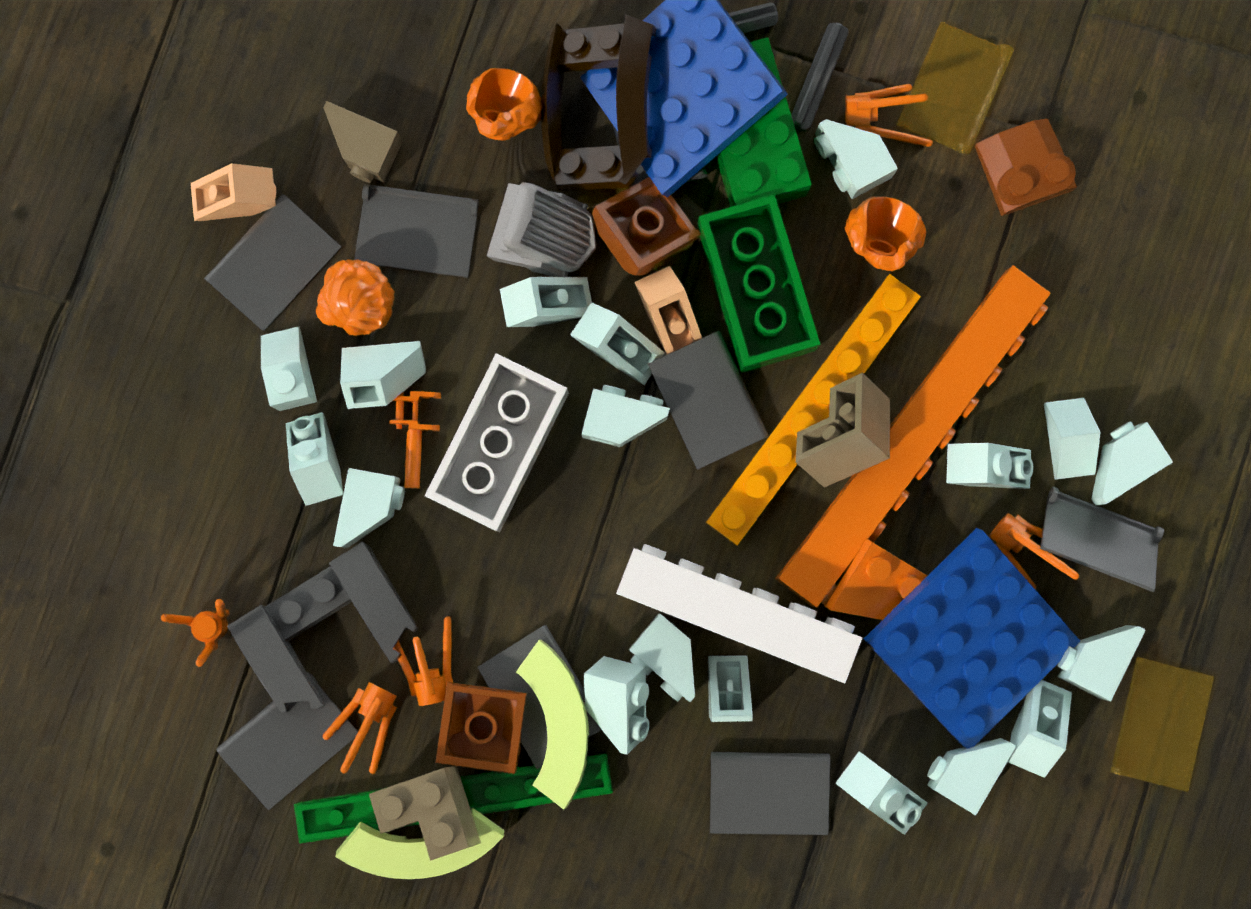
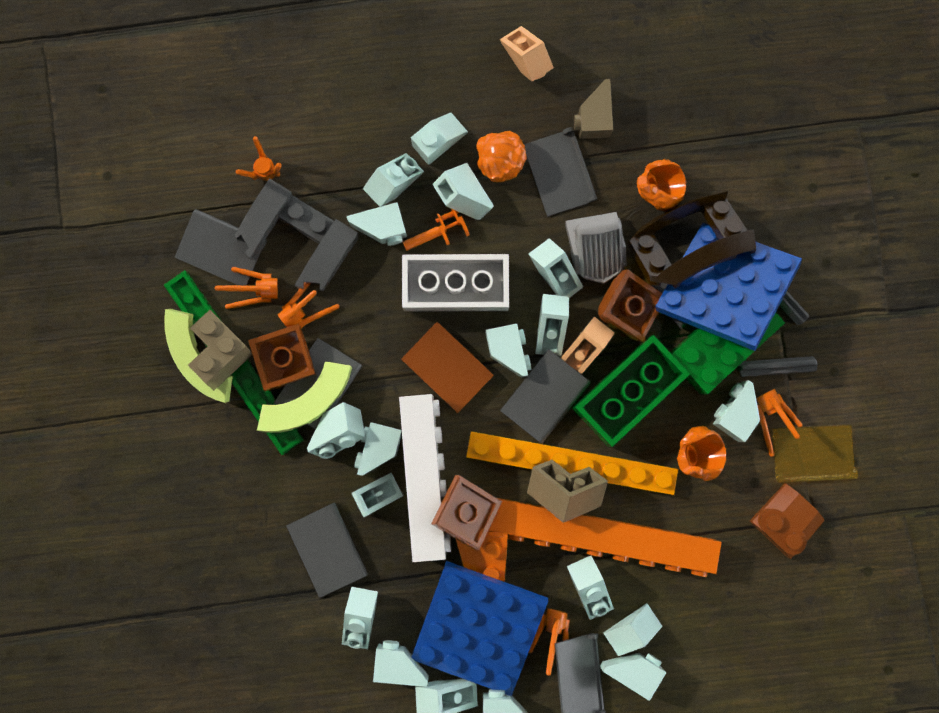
camera: 60 degrees right, 0 degrees up
dark grey piece [204,194,342,332] -> none
none -> dark orange tile [401,322,494,413]
none -> dark orange tile [431,475,502,550]

